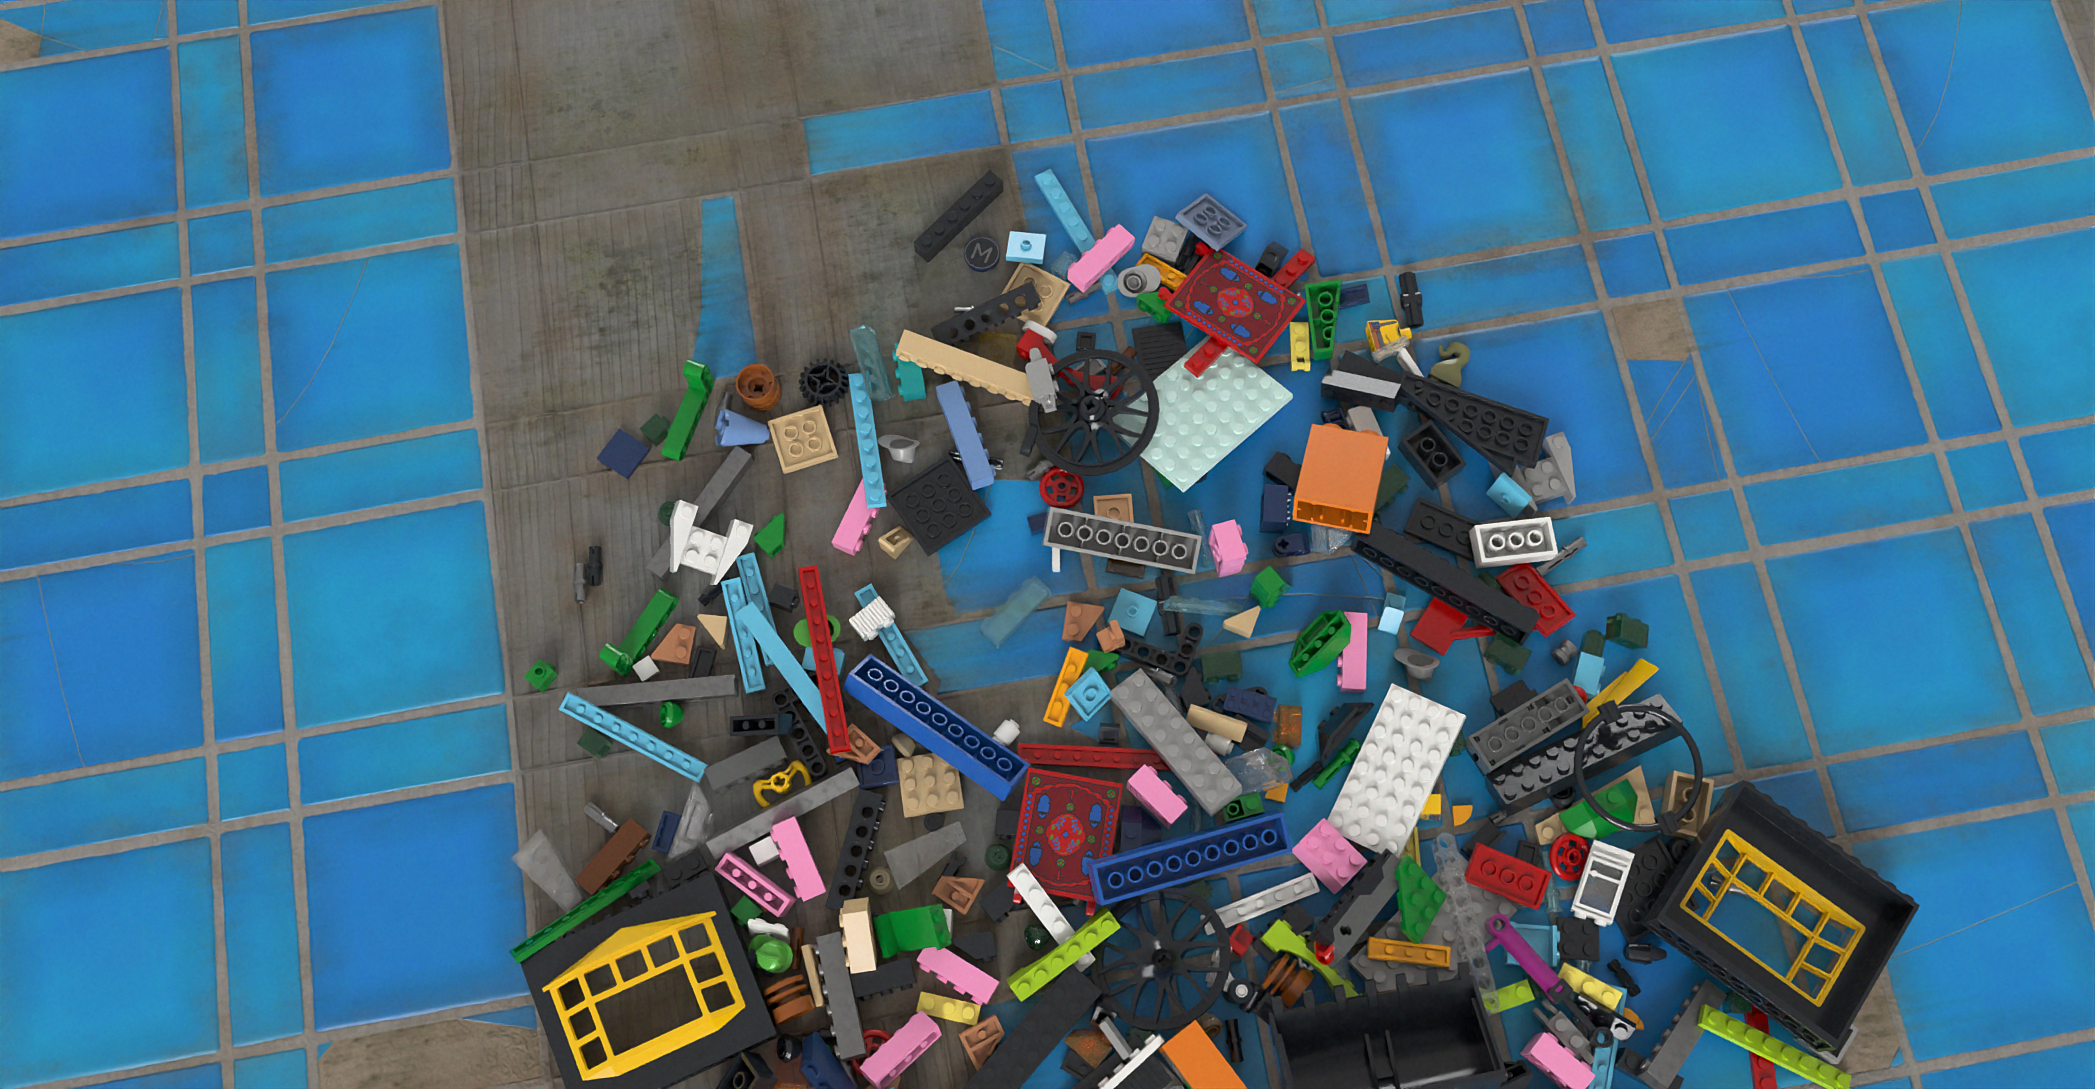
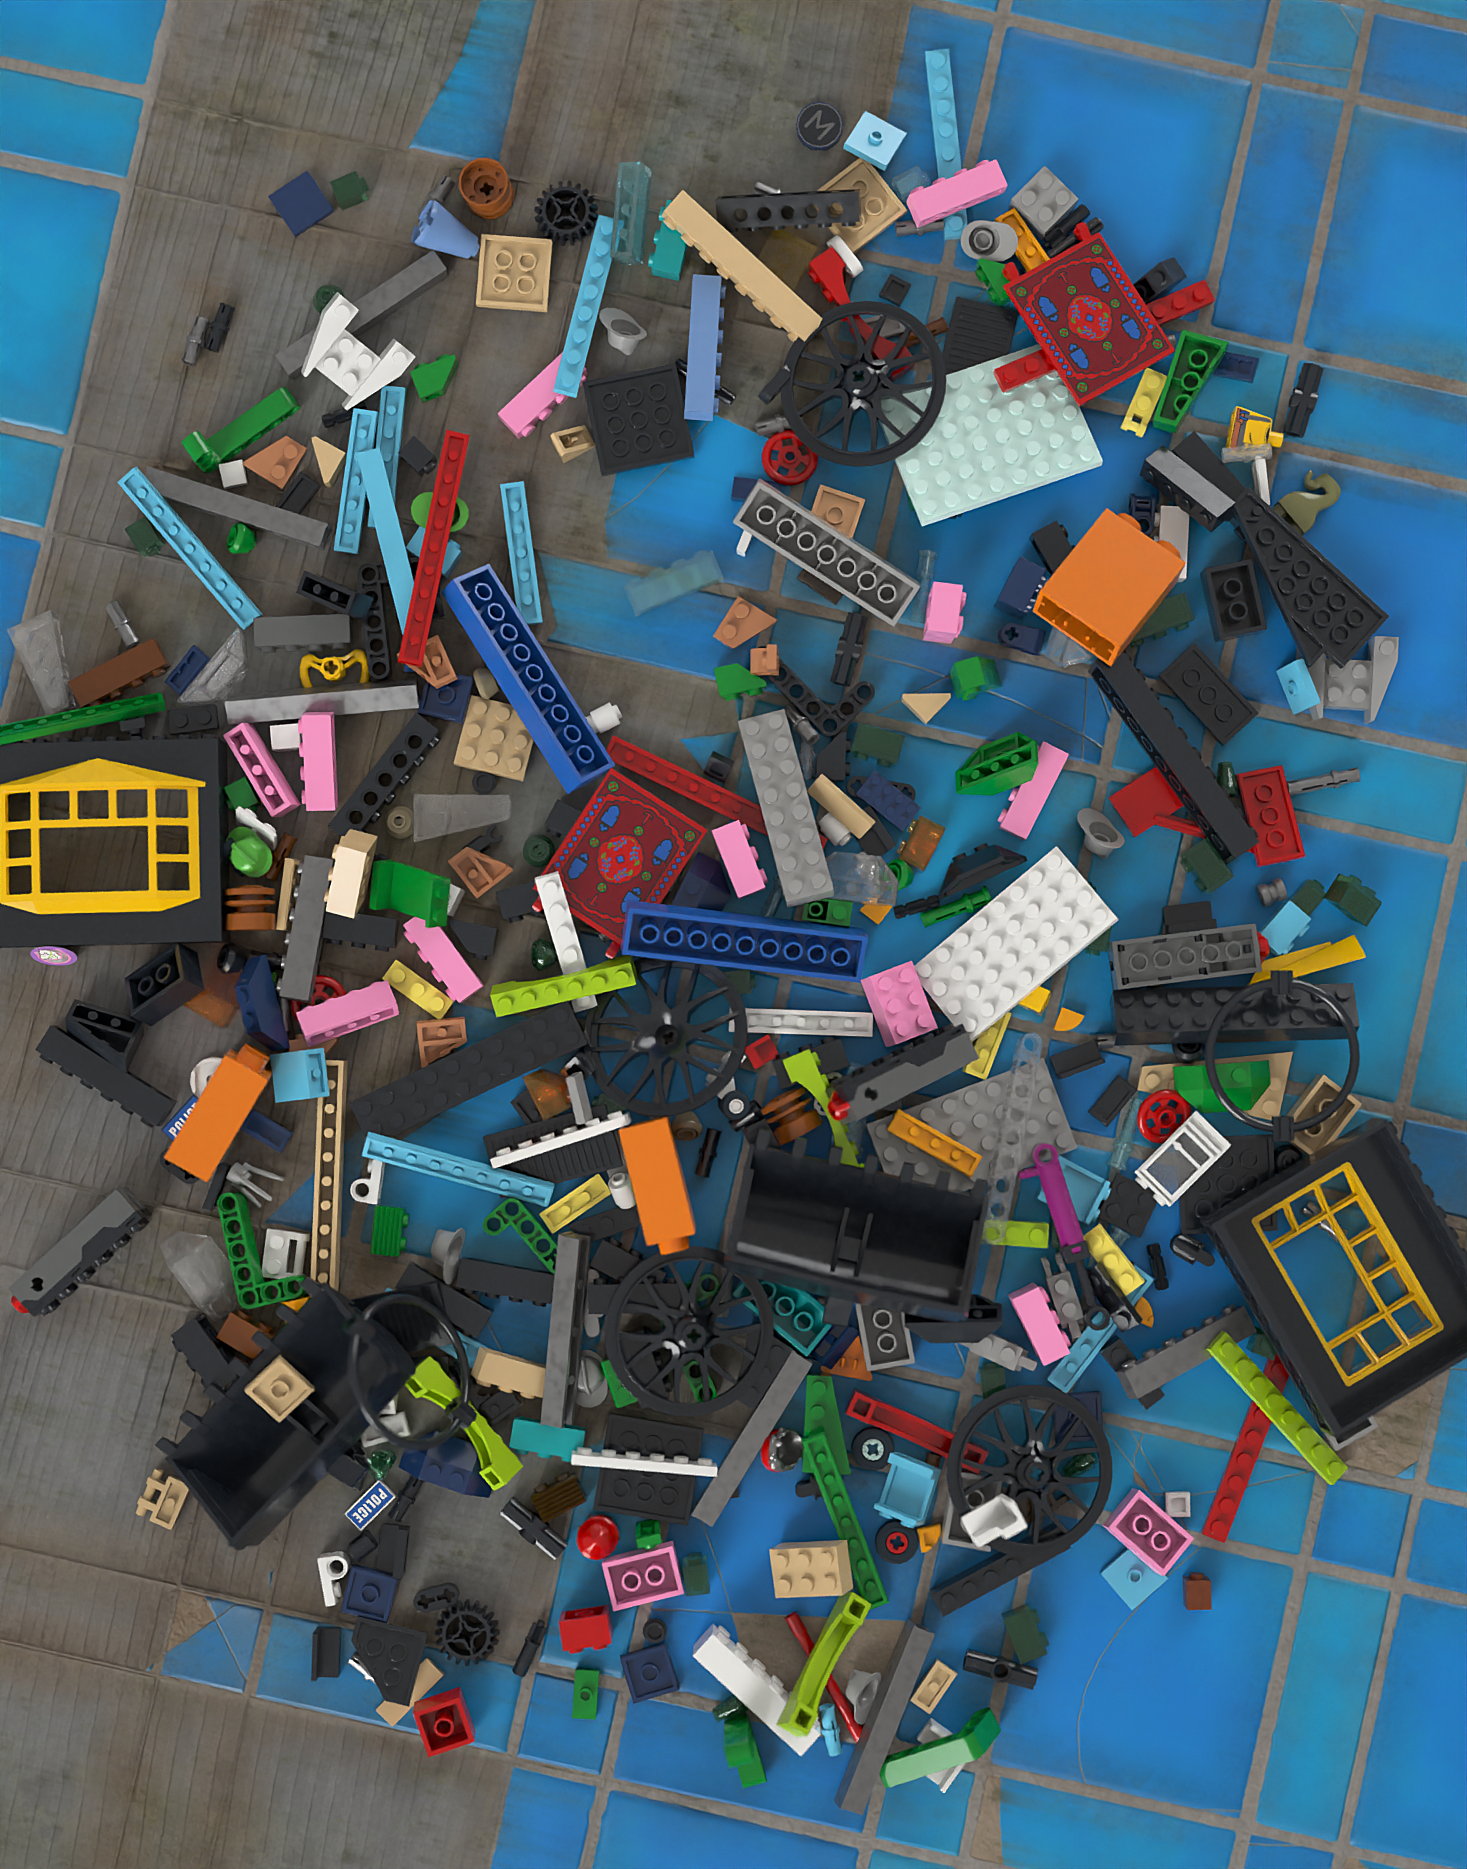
camera: 25 degrees right, 15 degrees up
green brick [524,659,558,693] -> none
green beam [662,359,714,461] -> none
white brick [849,596,895,641] -> none
black brick [914,170,1003,263] -> none
light grey hinge [1025,347,1059,413] -> none
light orange tile [1043,647,1089,727] -> none
medium azure plate [1064,667,1111,722] -> none
medium azure plate [1107,588,1157,638] -> none
clear light blue plate [1163,596,1243,617] -> none
sand blue plate [1175,193,1248,251] -> none
medium azure slope [1377,592,1406,635] -> none
green plate [1394,855,1447,944] -> none
red tile [1462,842,1552,910] -> none
white brick [1469,517,1558,569] -> none

